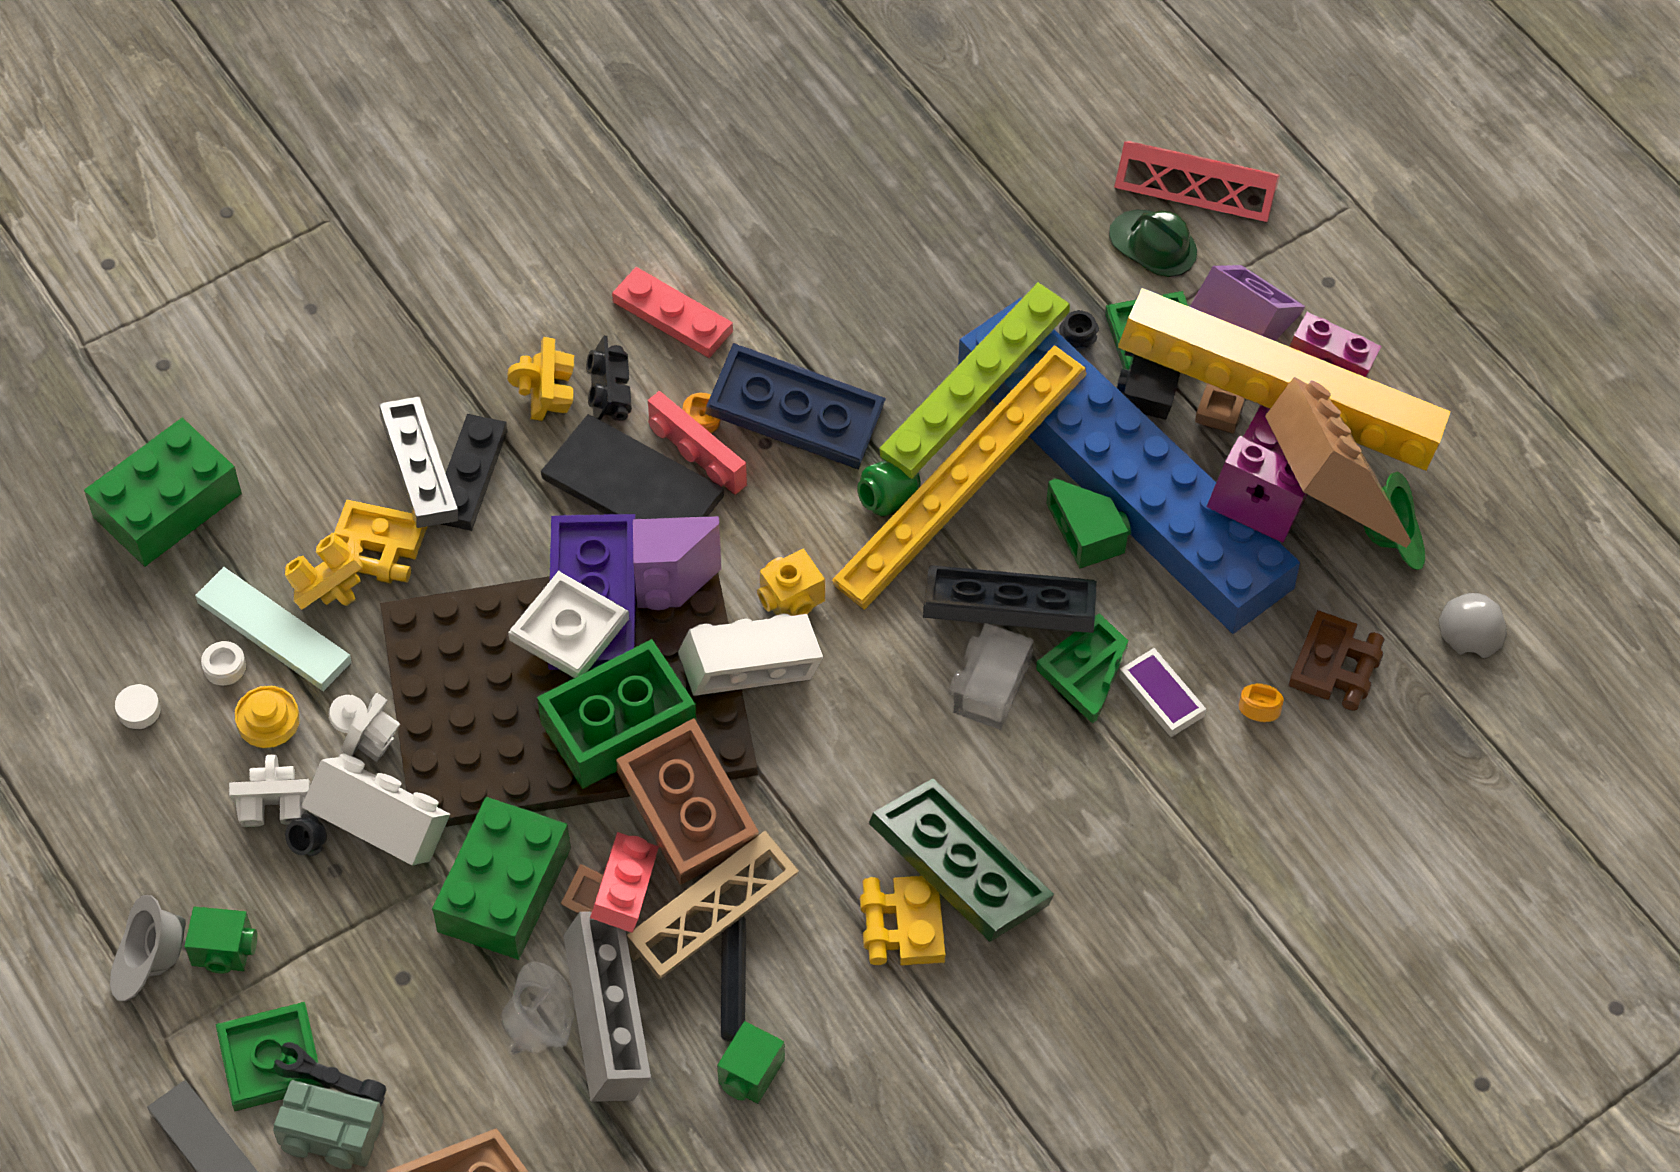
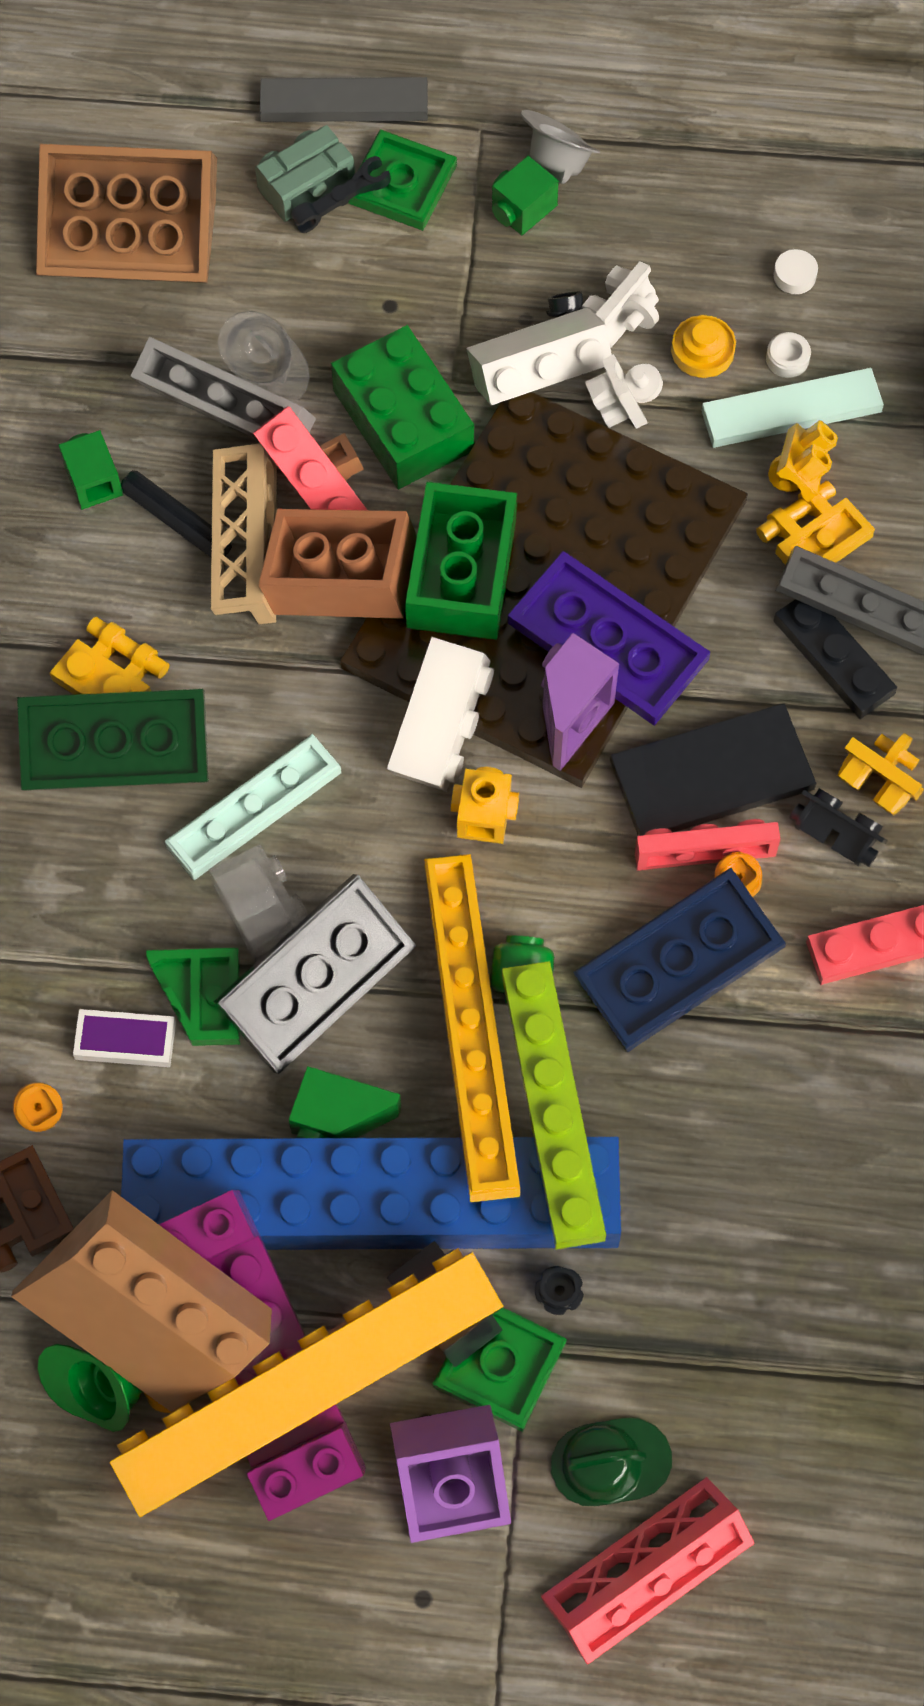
camera: 130 degrees right, 10 degrees up
white tile [508,571,629,678] -> none
none -> light aqua tile [165,734,341,880]

